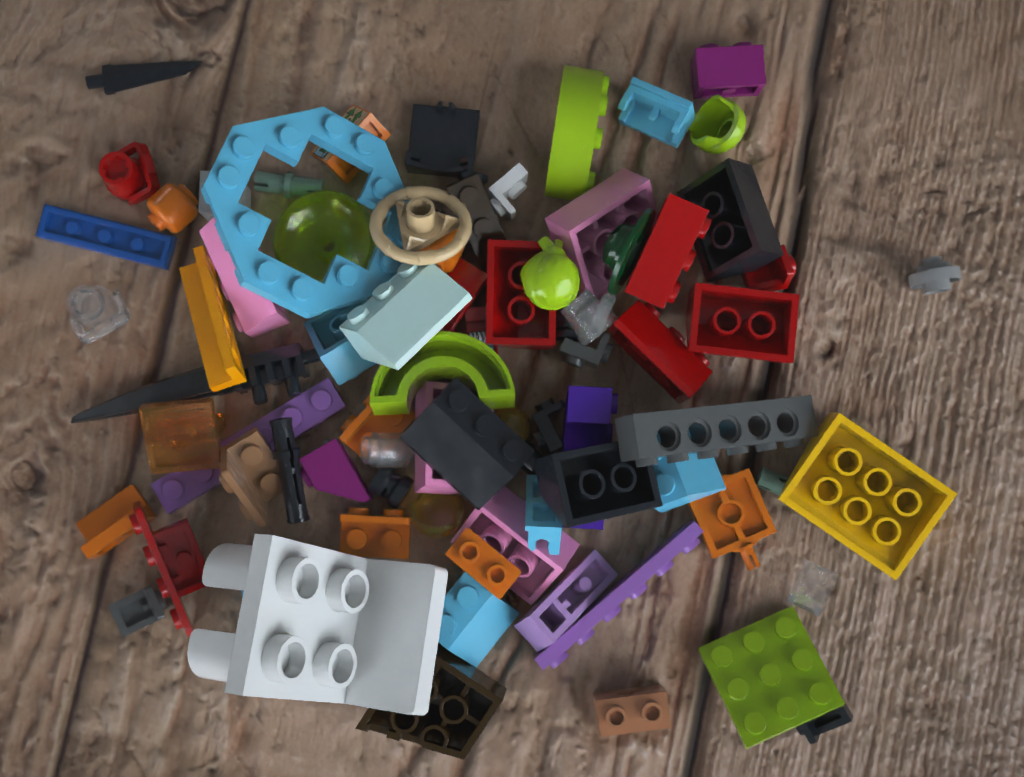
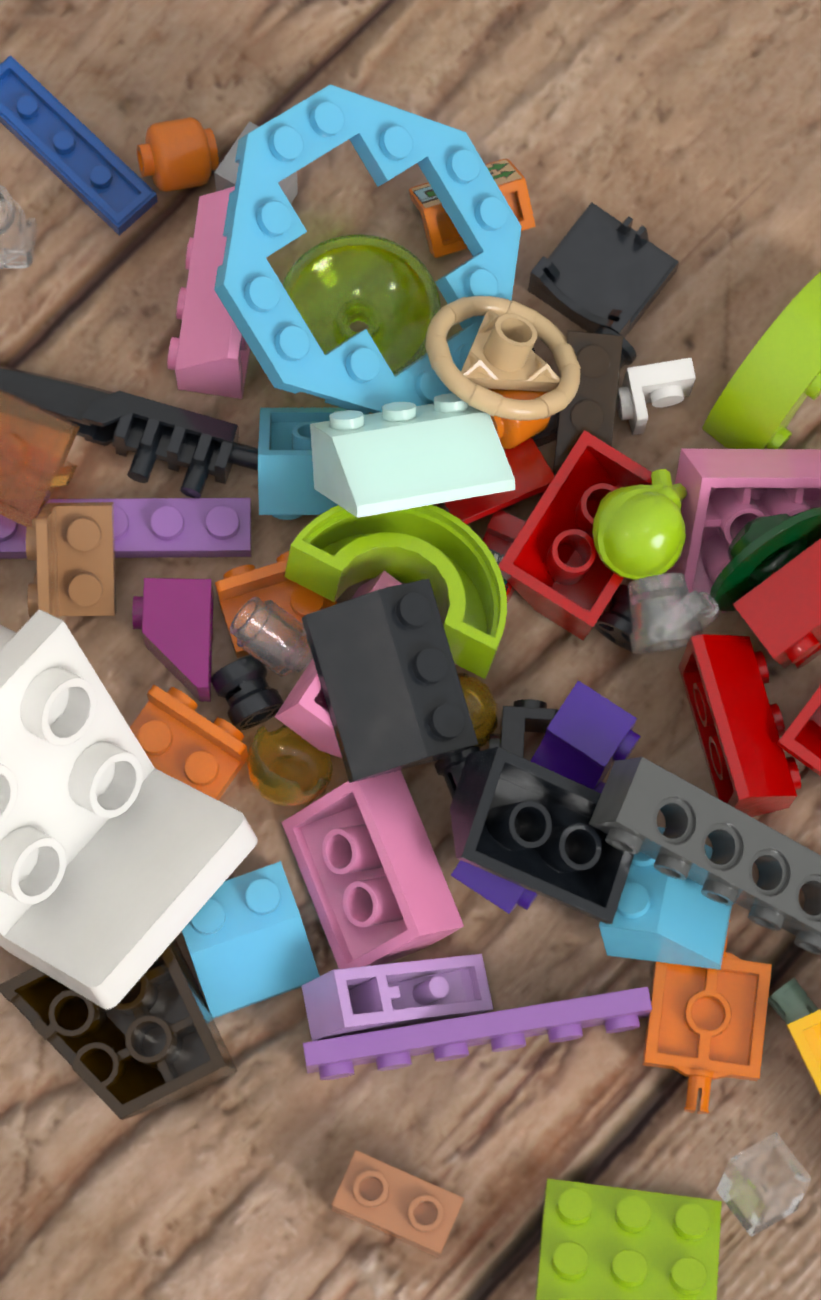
camera: 30 degrees right, 10 degrees down
red piece [98,142,160,205] -> none
light orange fence [179,245,247,392] -> none
sand green pin [254,170,325,201] -> none
black pin [269,417,310,524] -> none
orange bracket [445,528,521,600] -> none
medium azure hinge [525,474,562,555] -> none
dark grey bracket [558,331,613,369] -> none

